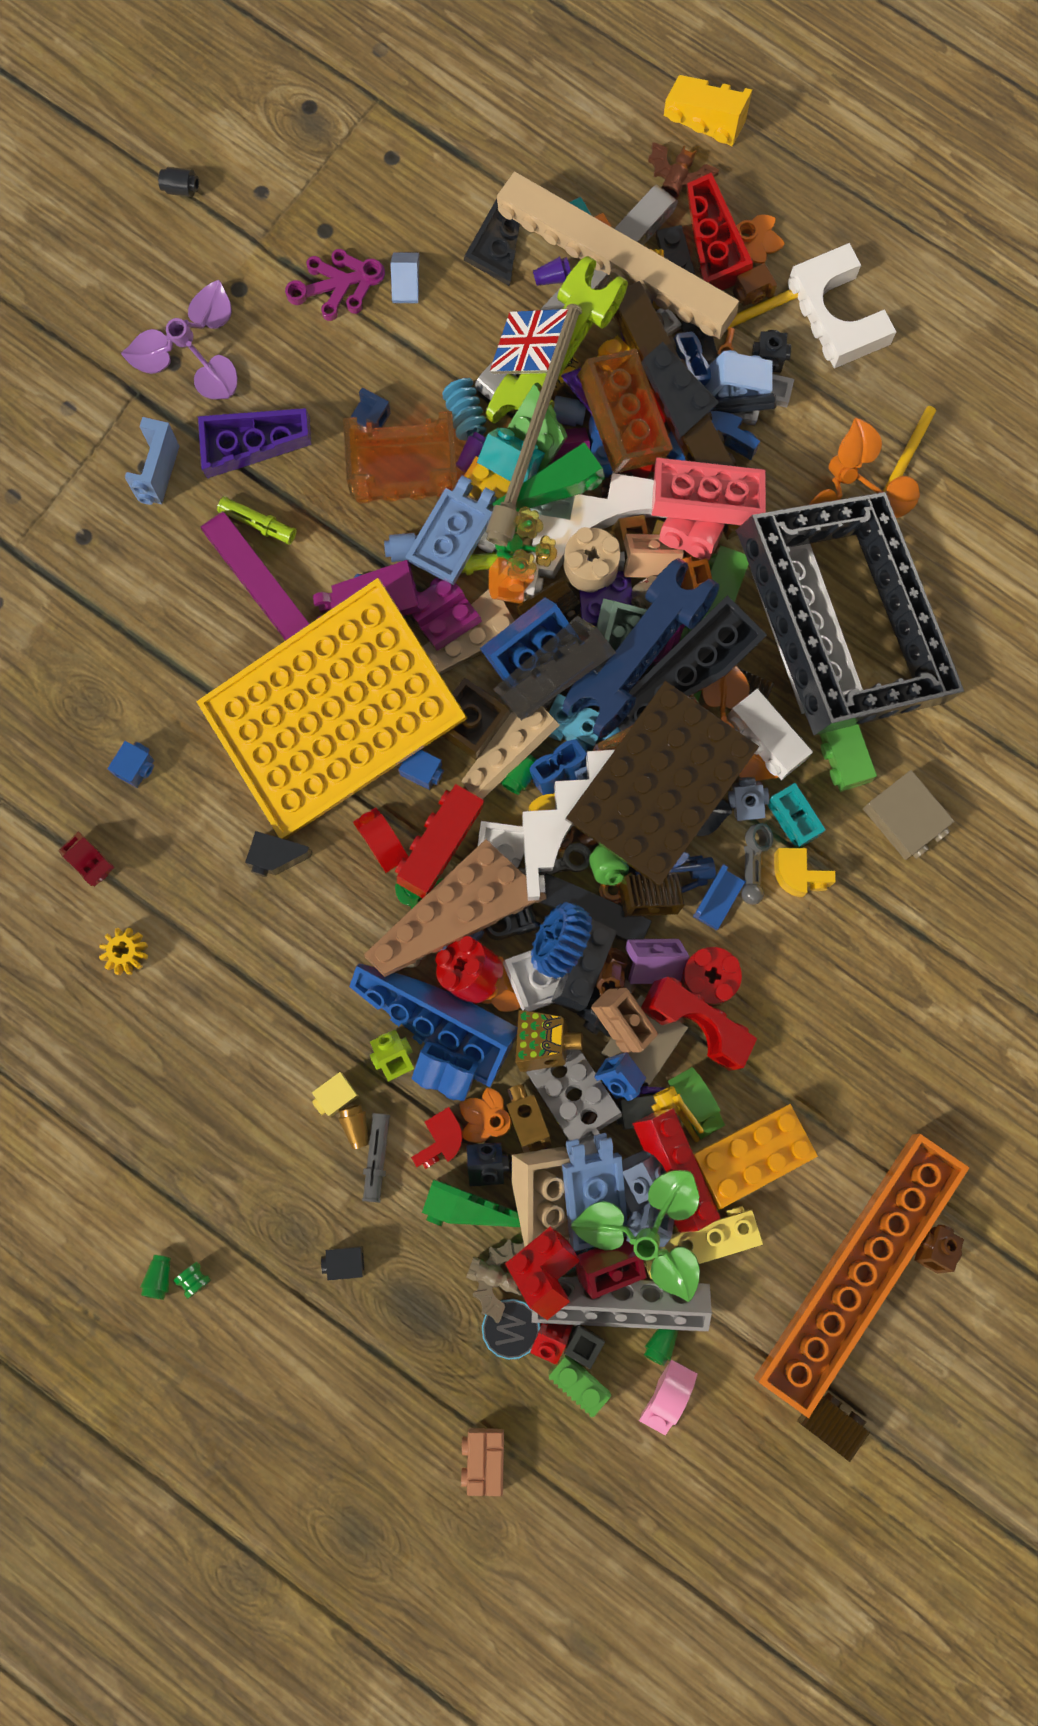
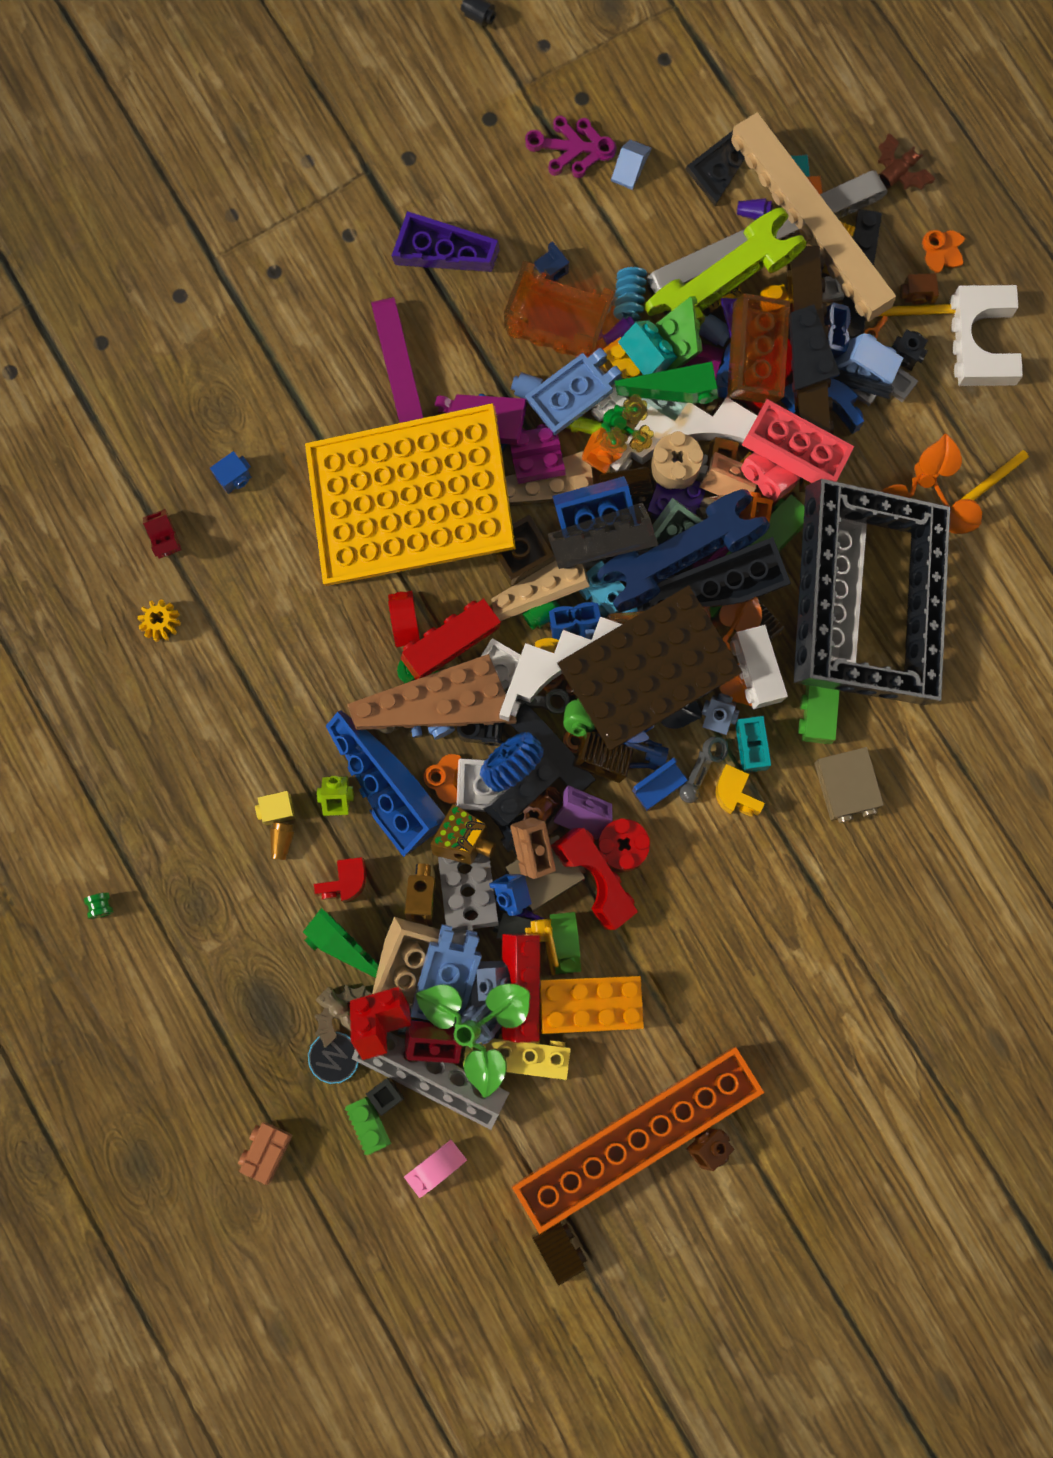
camera: 25 degrees right, 0 degrees up
medium lavender plant [121,280,238,399] -> none
medium blue panel [125,417,179,505] -> none
green cone [140,1255,171,1300] -> none
lime pin [217,496,297,545] -> none
black slope [245,831,312,877] -> none
black brick [321,1246,365,1280] -> none
dark grey pin [362,1113,390,1203] -> none
blue brick [399,750,444,790] -> none
blue brick [411,1042,479,1101] -> none
red brick [435,936,503,1003] -> none
orange plate [459,1087,512,1143] -> none
black brick [467,1142,509,1187] -> none
flag [486,304,582,546] -> none
red bracket [530,1323,573,1364] -> none
green cone [644,1329,679,1366] -> none
yellow wedge [663,75,752,147] -> none
red wedge [687,172,753,291] -> none

